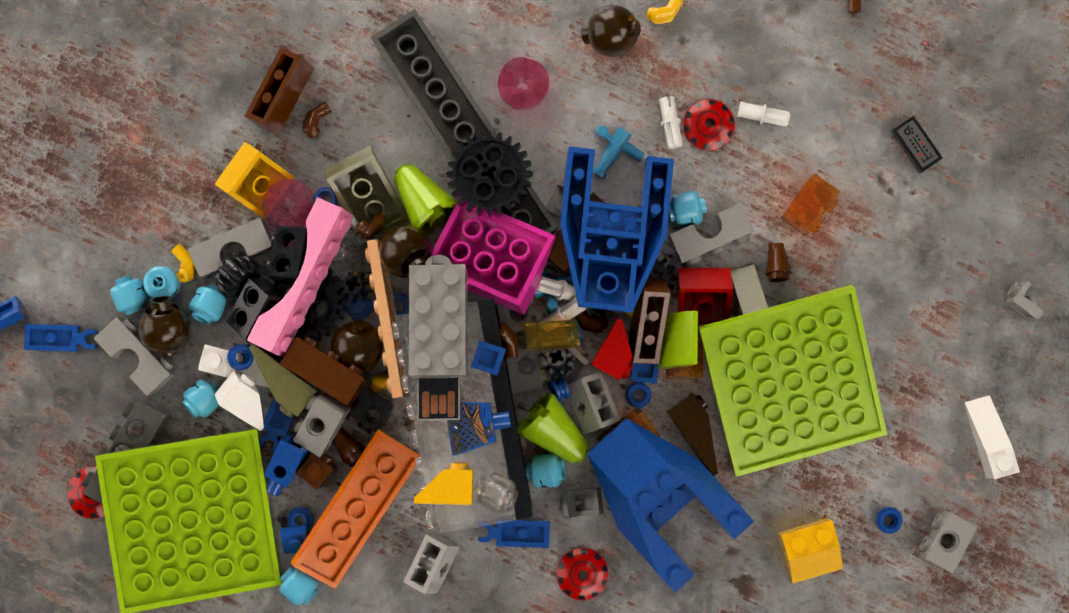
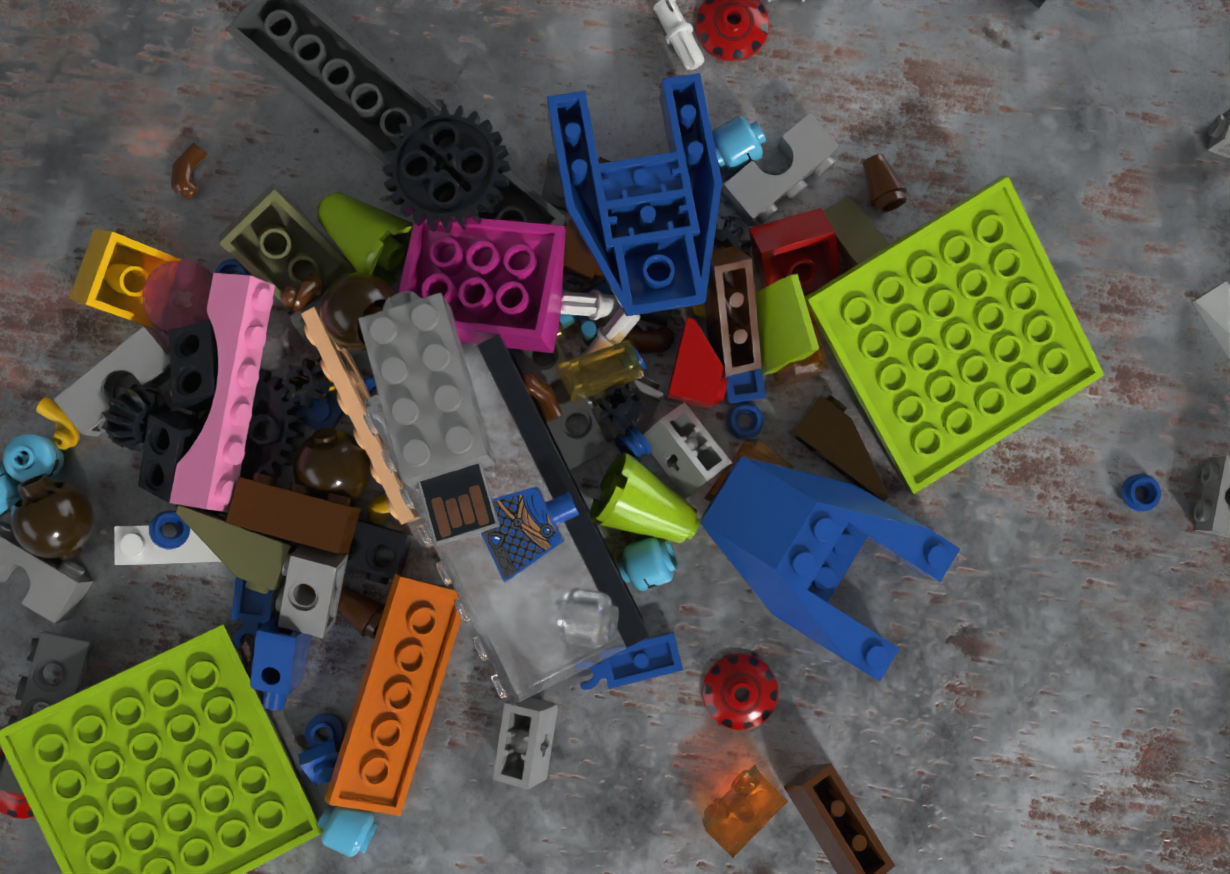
camera: 20 degrees left, 0 degrees up
medium azure head [182,379,219,418] -> none
medium azure head [189,284,228,325] -> none
white slope [215,370,264,431] -> none
reddish brown brick [245,47,314,136] -> none
reddish brown brick [296,453,337,490] -> none
yellow slope [414,462,475,505] -> none
blue plate [471,340,506,376] -> none
clear pink plate [497,57,549,110] -> none
dark grey bracket [560,487,604,519] -> none
dark azure piece [593,126,645,179] -> none
yellow slope [777,518,843,584] -> none
clear orange brick [780,173,840,236] -> none

